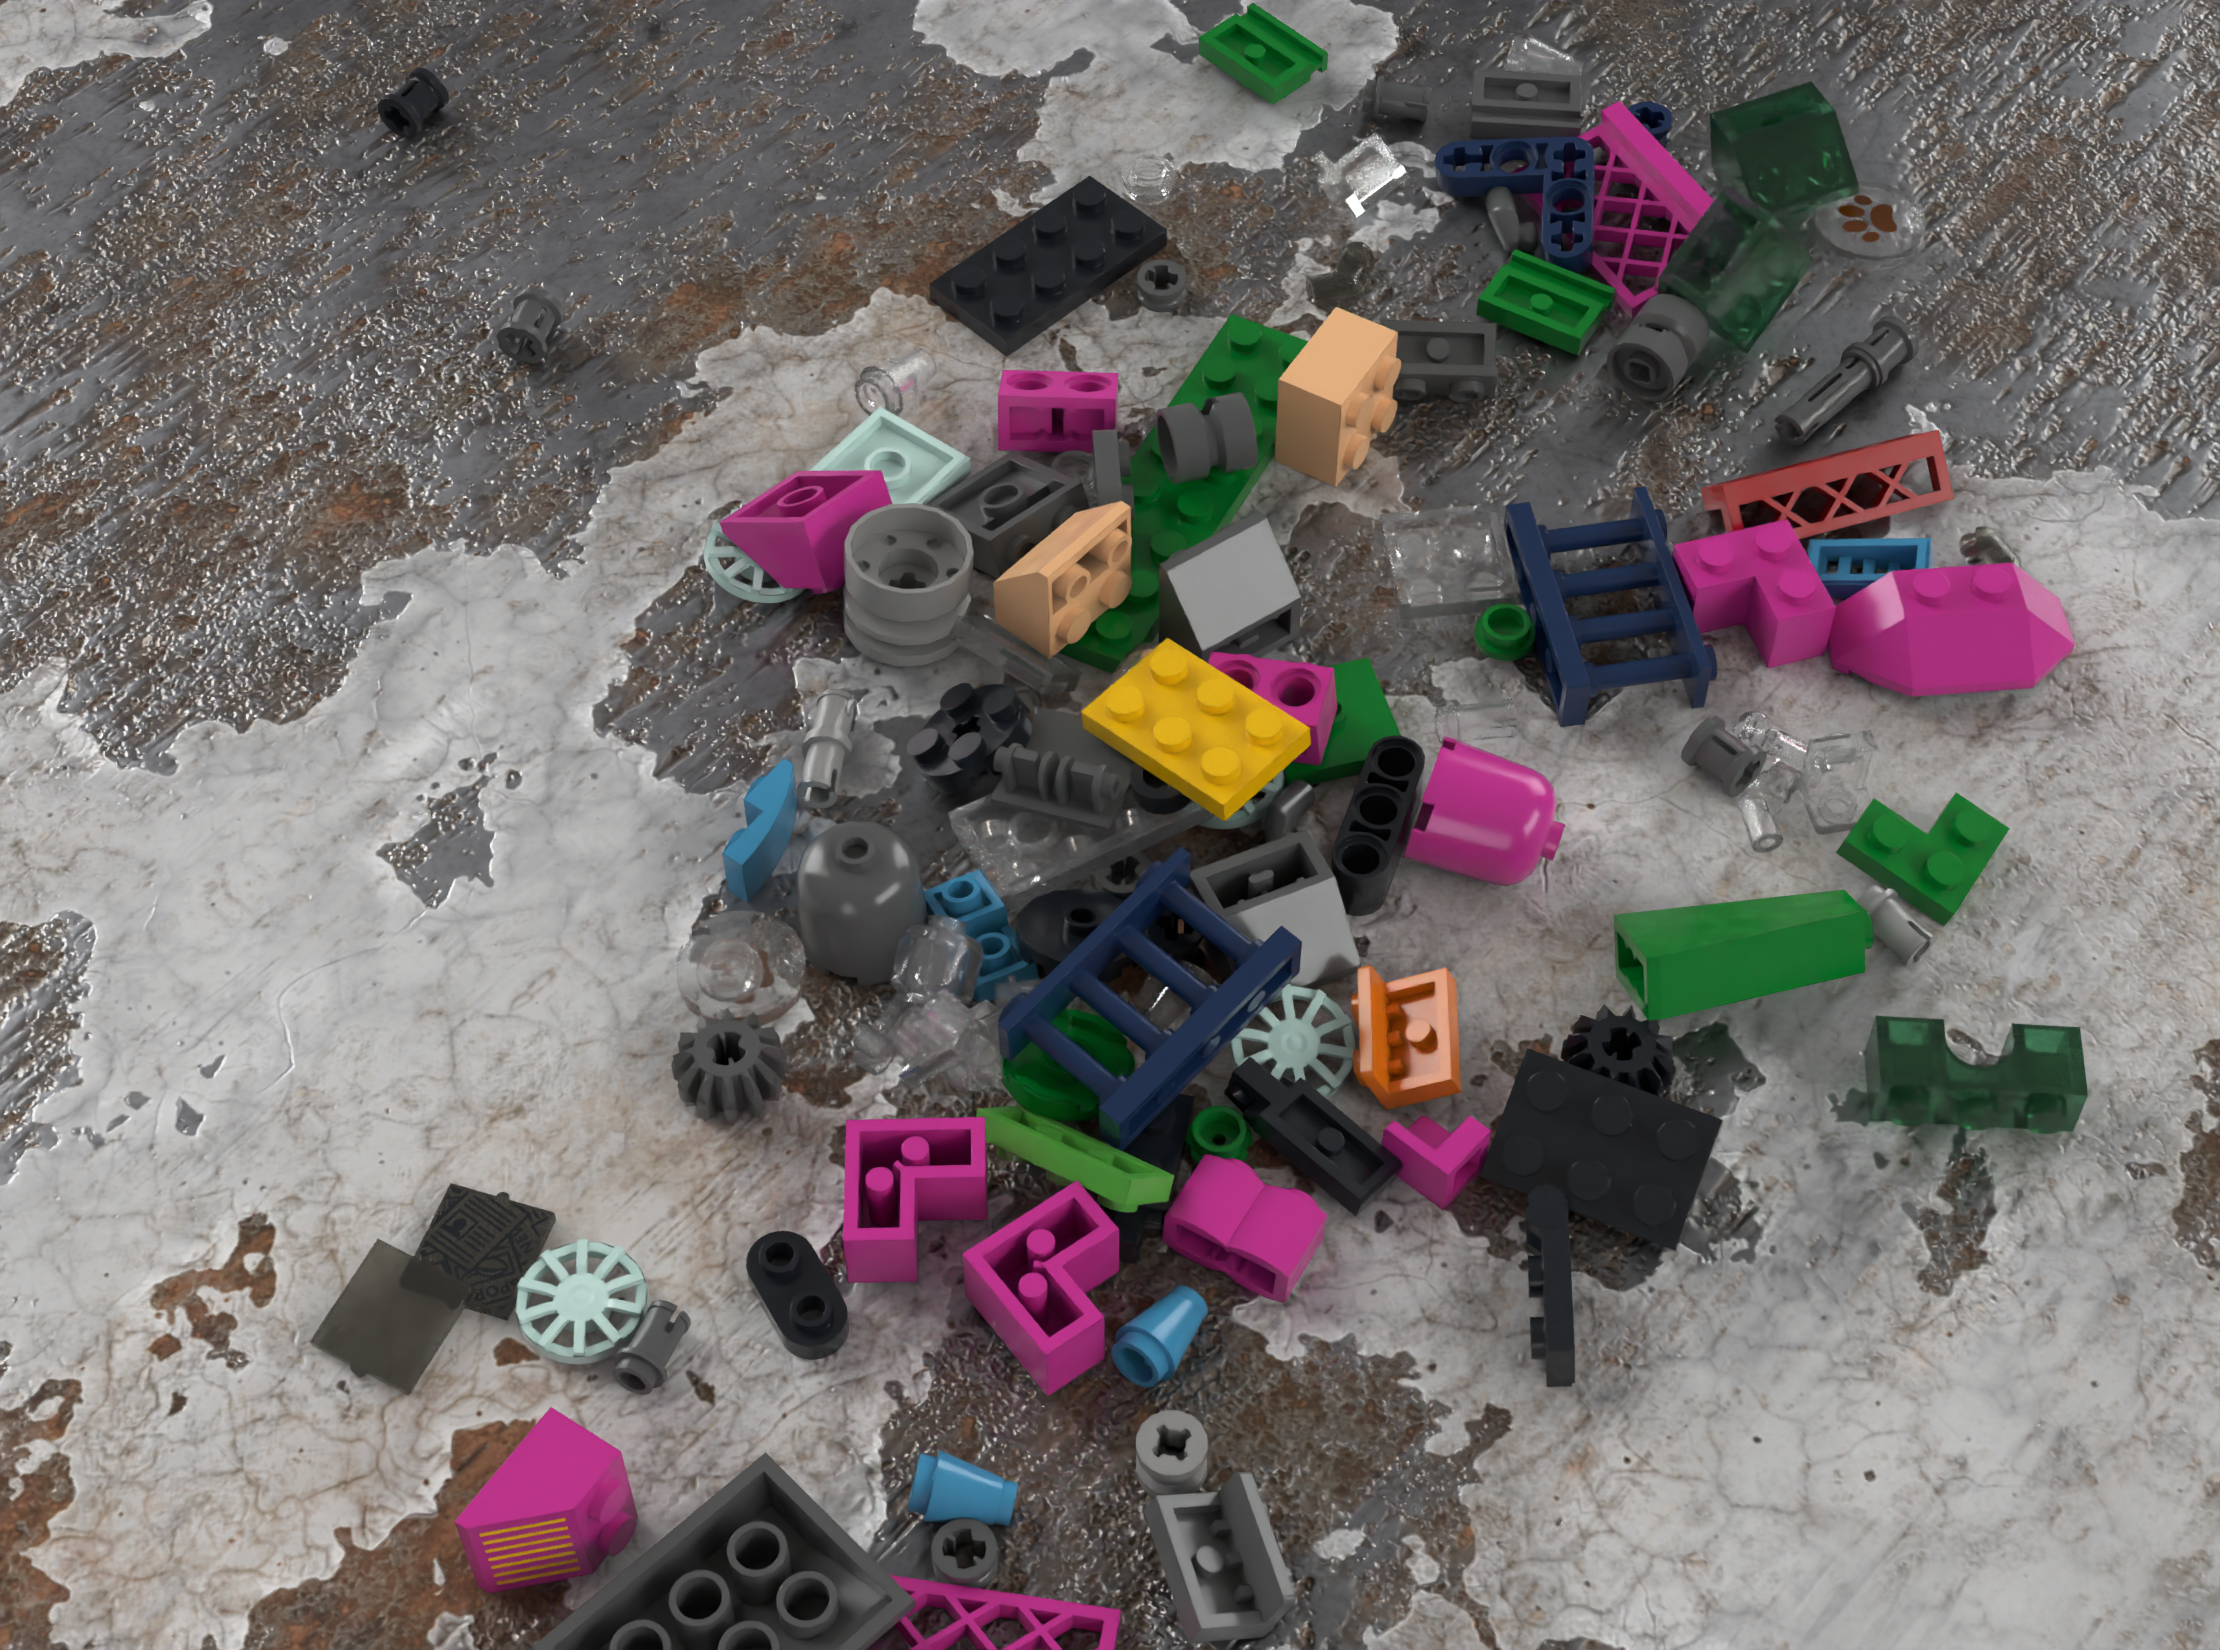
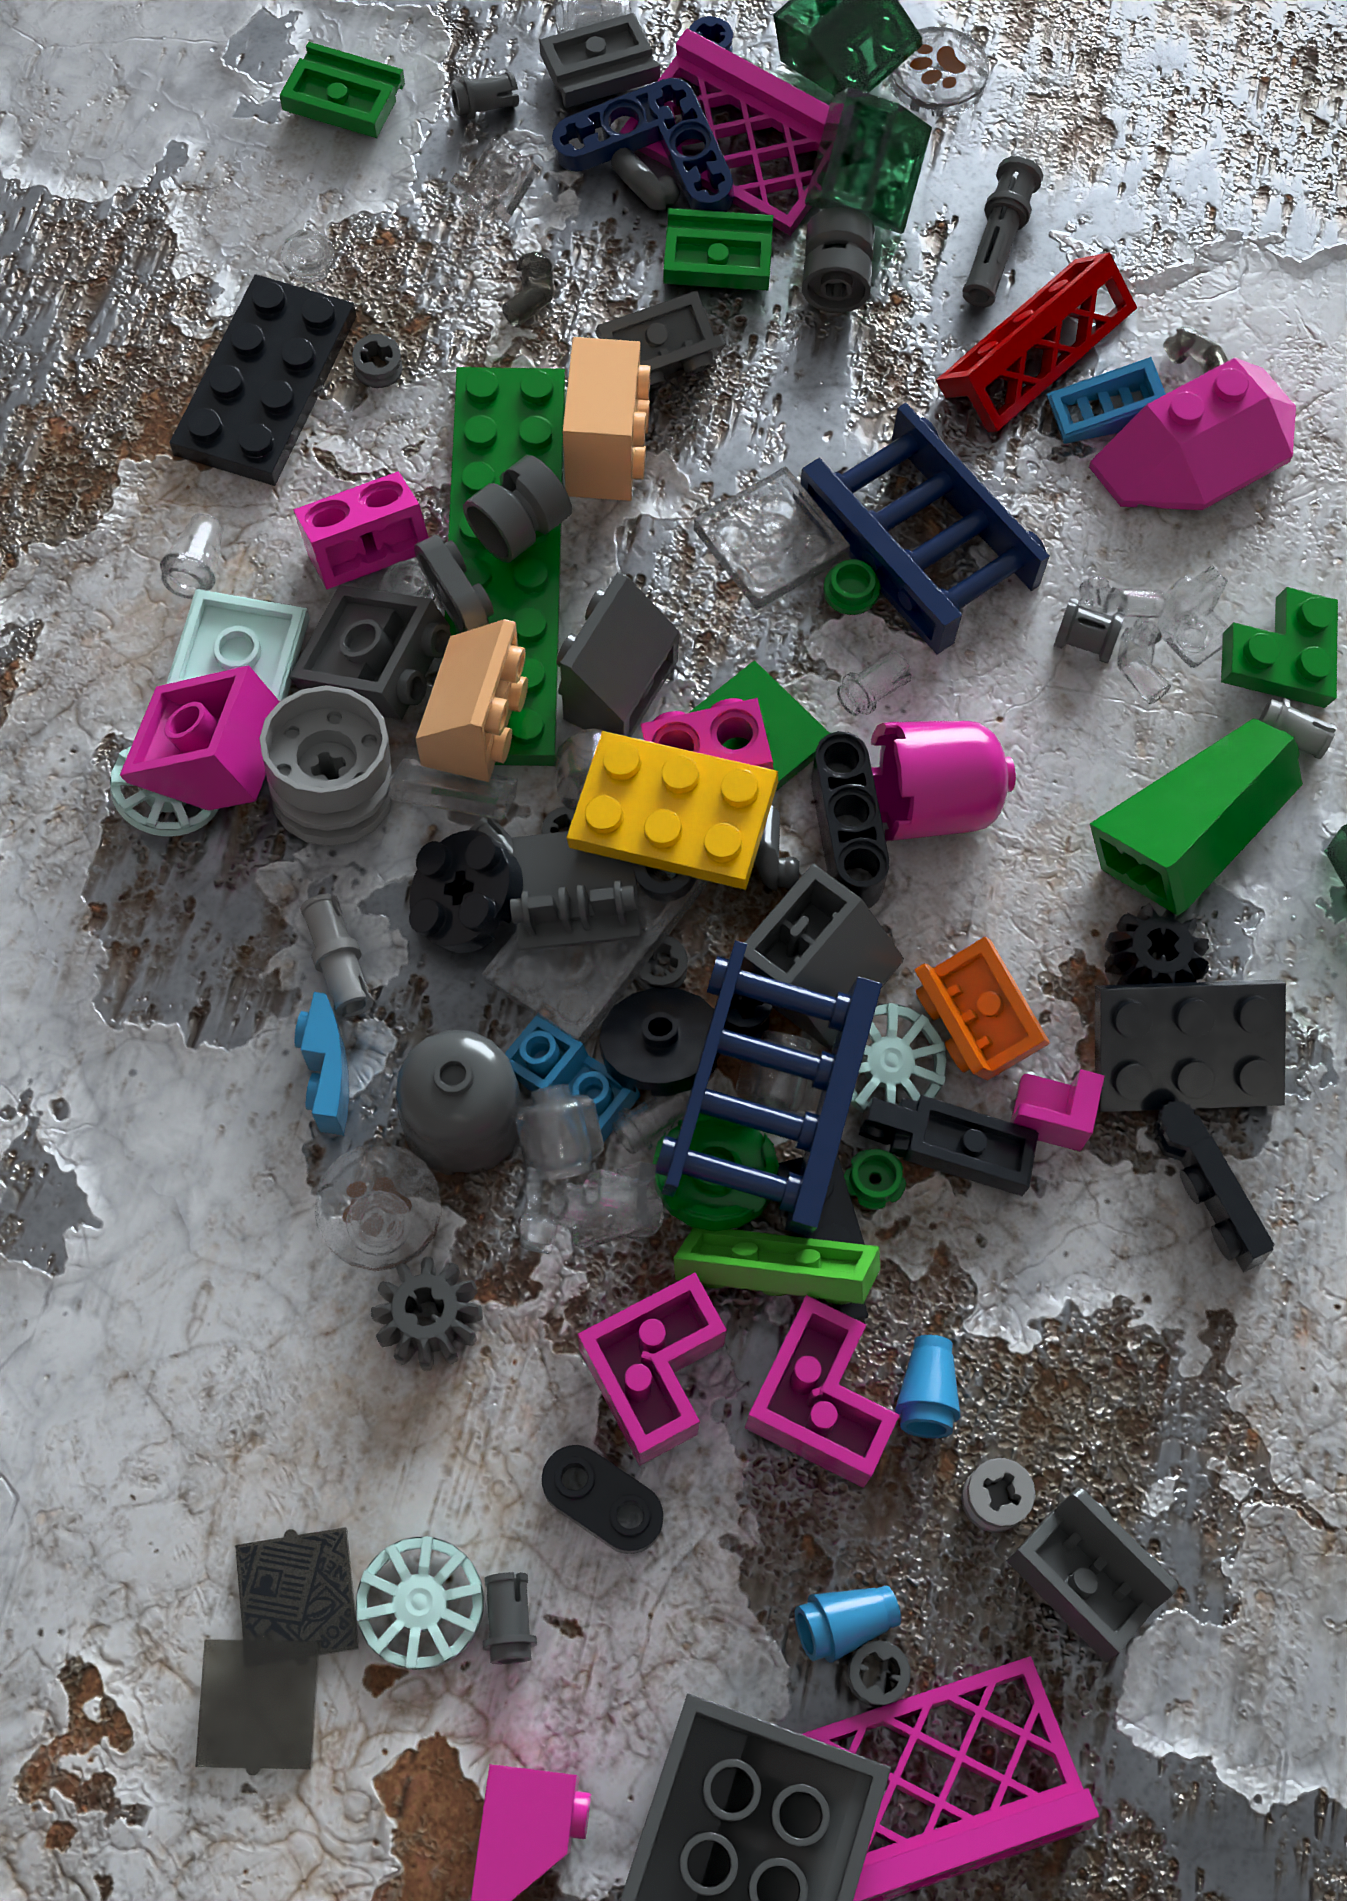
camera: 30 degrees left, 15 degrees up
dark pink brick [1162,1154,1327,1303] -> none
dark pink brick [1672,519,1836,668] -> none

